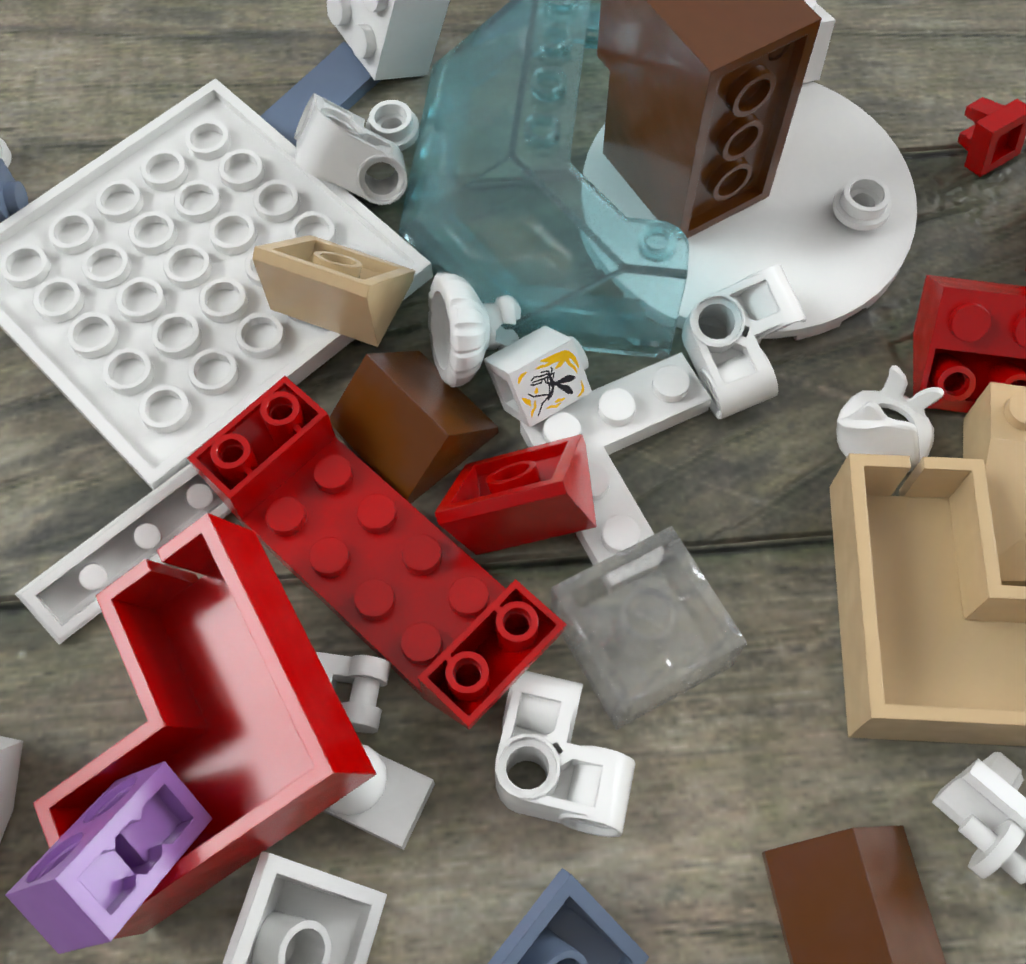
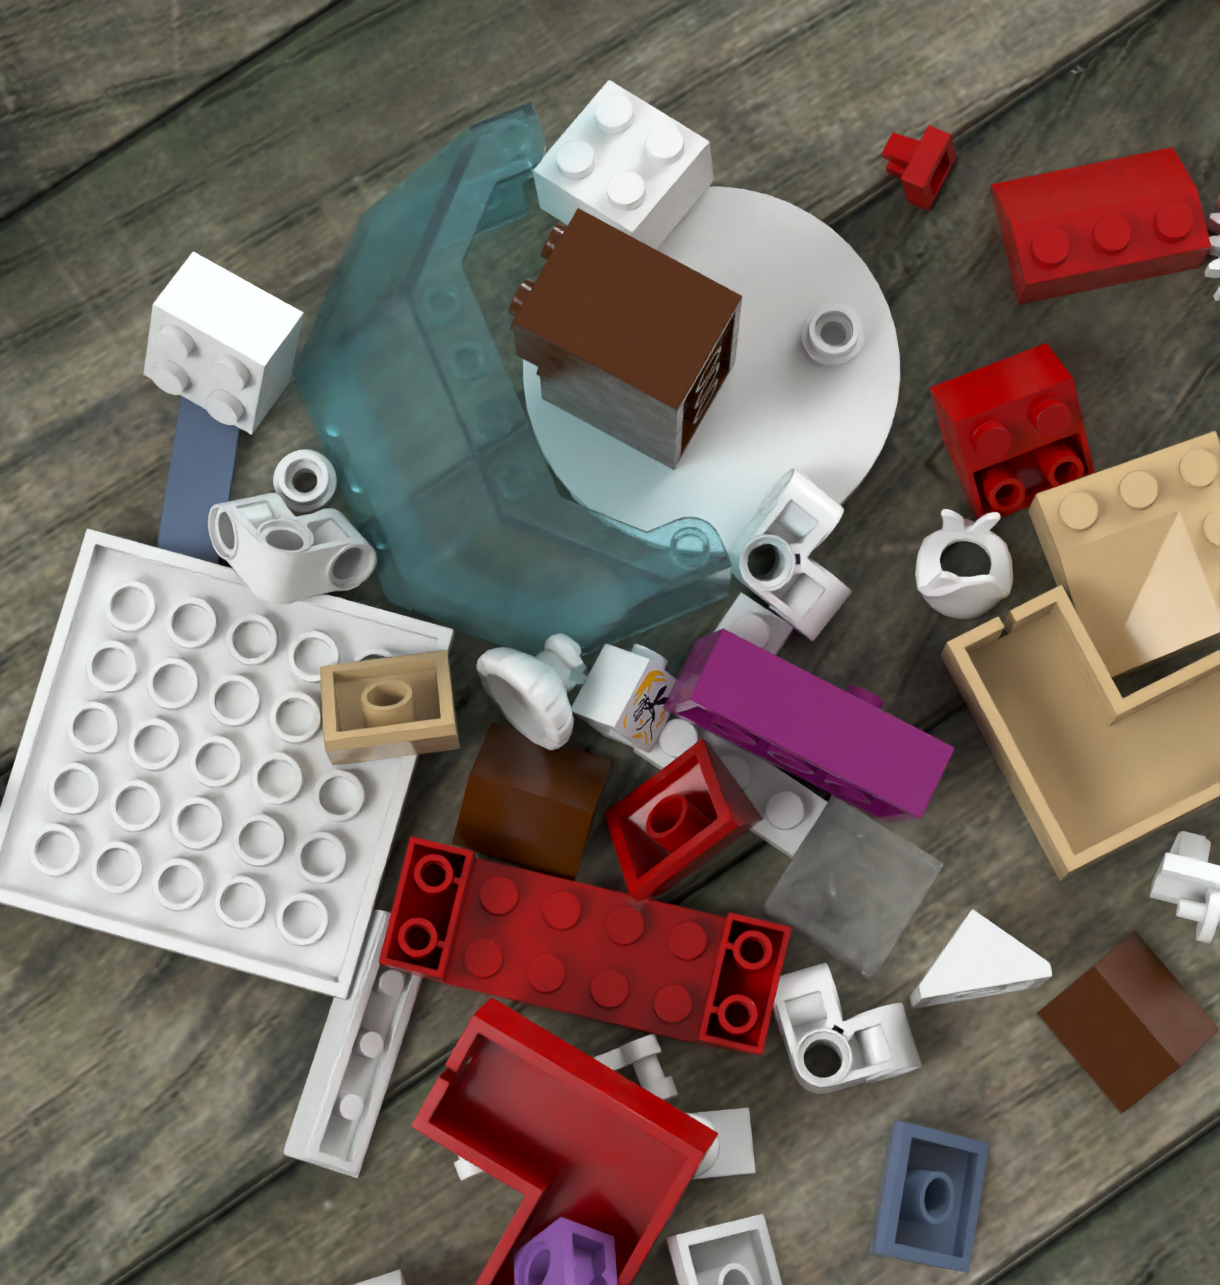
camera: 30 degrees left, 15 degrees up
none -> magenta brick [663,628,954,824]
none -> white slope [909,909,1052,1010]

